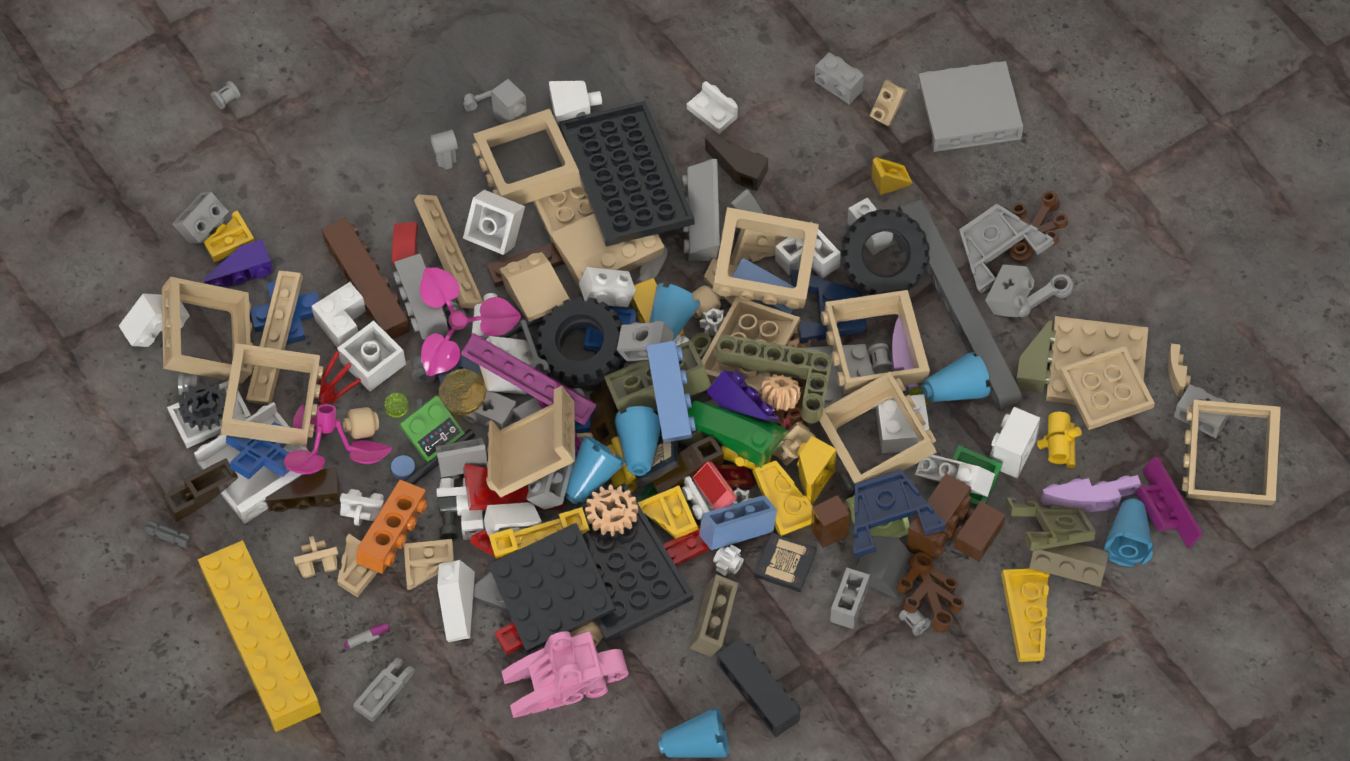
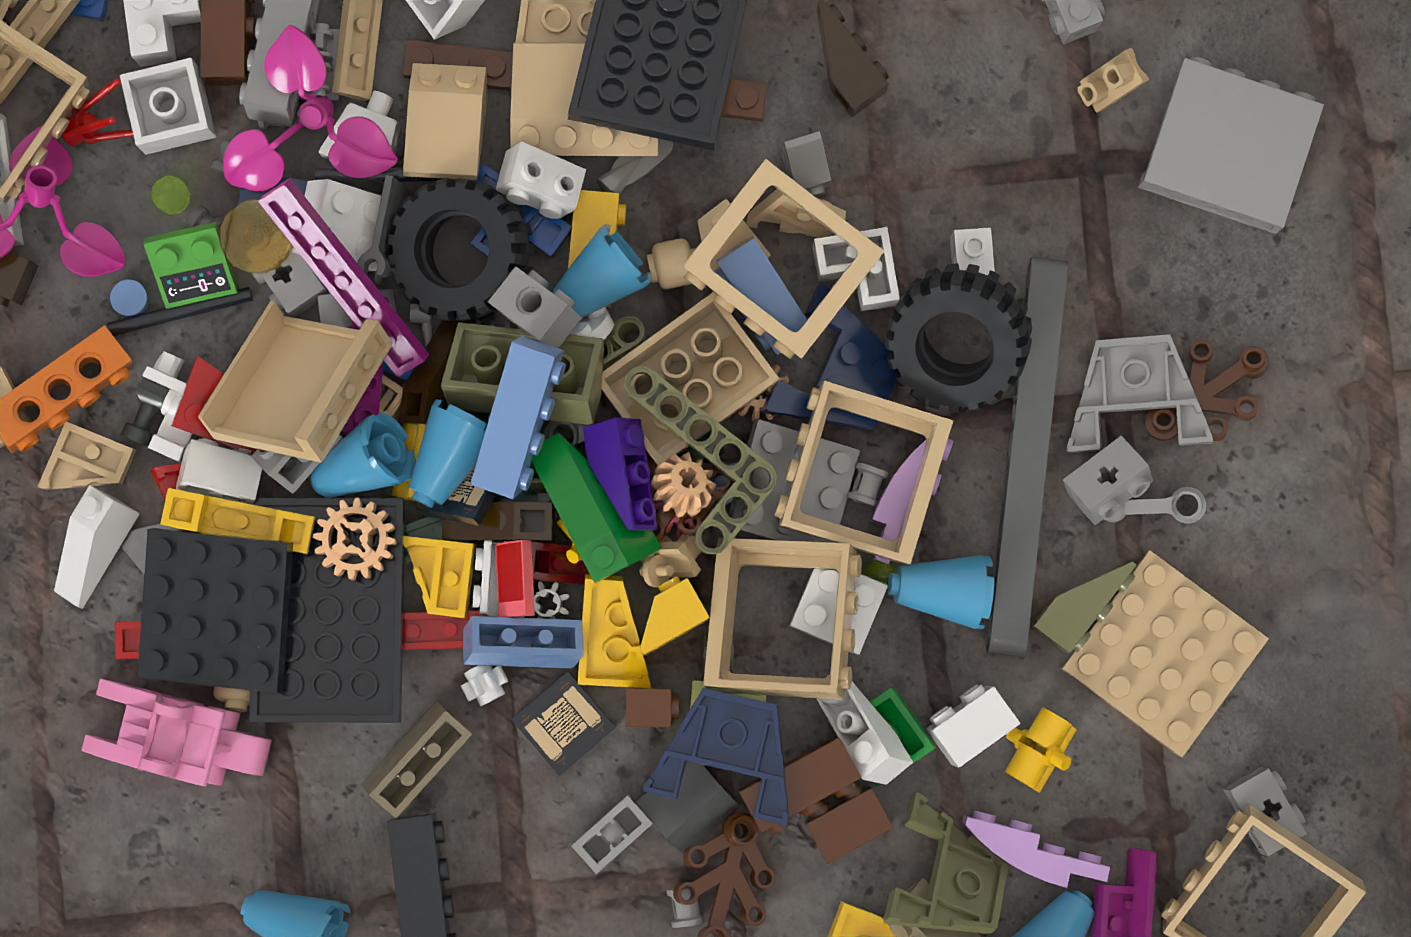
camera: 25 degrees right, 25 degrees up
white hips [340,489,384,526] -> none
tan head [342,407,379,439] -> none
light grey slope [435,438,487,479] -> none
light grey slope [682,159,720,261] -> none
white gear [700,307,725,336] -> none
yellow slope [872,157,912,195] -> none
tan plate [1060,346,1155,430] -> none
tan slope [1168,343,1191,398] -> none

